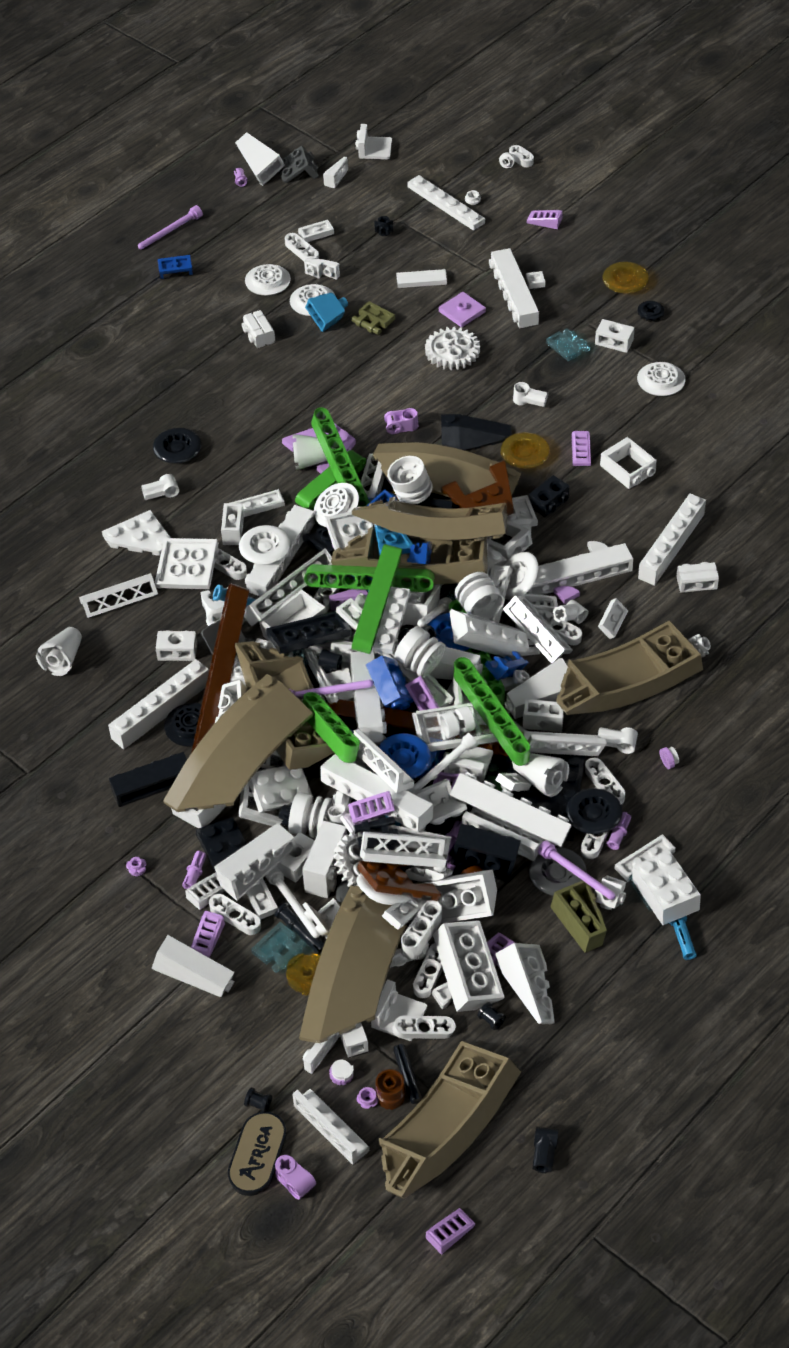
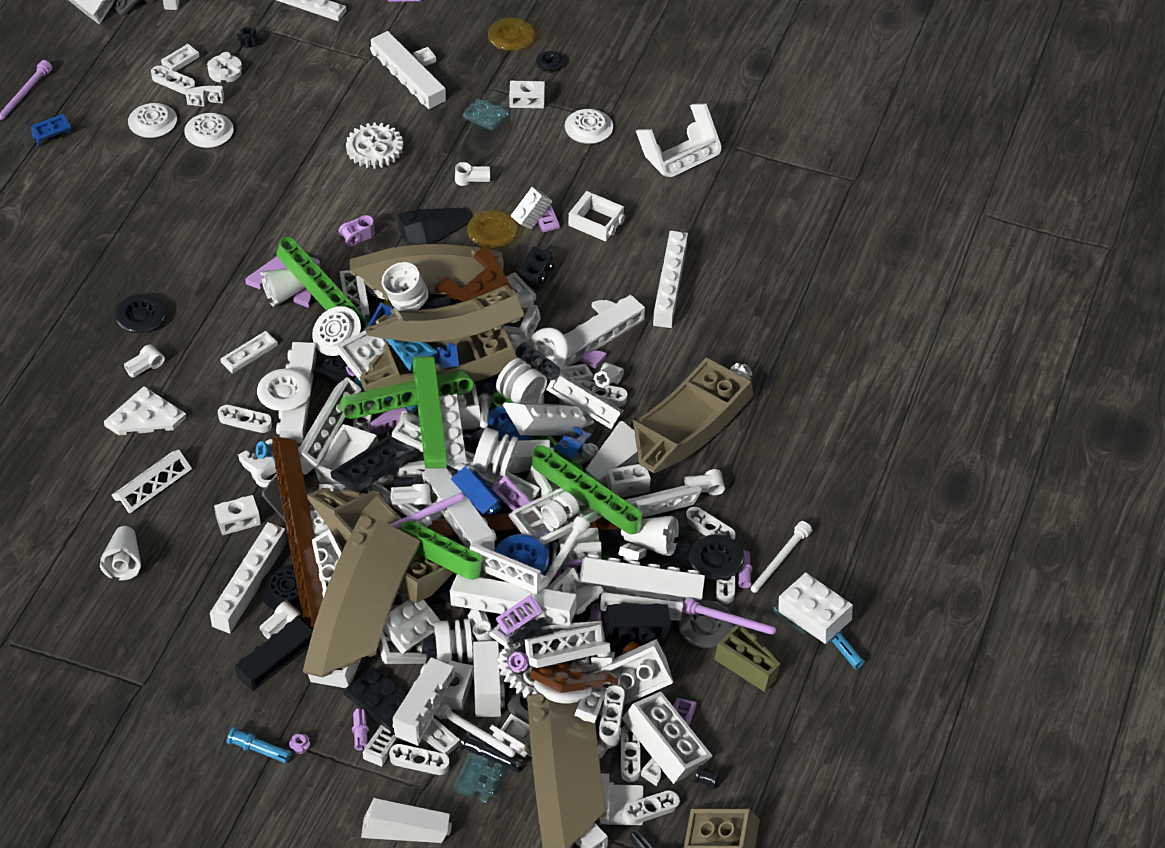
camera: 25 degrees left, 0 degrees up
white plate [155,538,219,589] -> none
lavender slope [191,911,225,958] -> none
white brick [221,503,244,545] -> none
lavender pin [234,168,248,187] -> none
white brick [242,310,275,348] -> none
clear yellow plate [286,953,320,996] -> none
bright green beam [295,450,366,511] -> none
dark azure torso [305,293,348,332] -> none
olive plate [351,301,395,335] -> none
white tile [396,269,447,288] -> none
lavender plate [439,292,486,328] -> none
white wedge [496,943,555,1024] -> none
white brick [594,875,627,910] -> none
white plate [598,598,628,639] -> none
white tile [615,834,676,882] -> none
lavender piece [659,747,679,769] -> none
white brick [677,562,719,593] -> none
none -> white plate [207,52,242,82]
none -> dark azure pin [227,726,291,764]
none -> white piece [260,600,302,639]
none -> white piece [390,484,431,505]
none -> lavender plate [509,652,529,672]
none -> white brick [511,187,552,229]
none -> black beam [515,343,560,381]
none -> white windscreen [636,104,721,177]
none -> white piece [751,521,812,593]

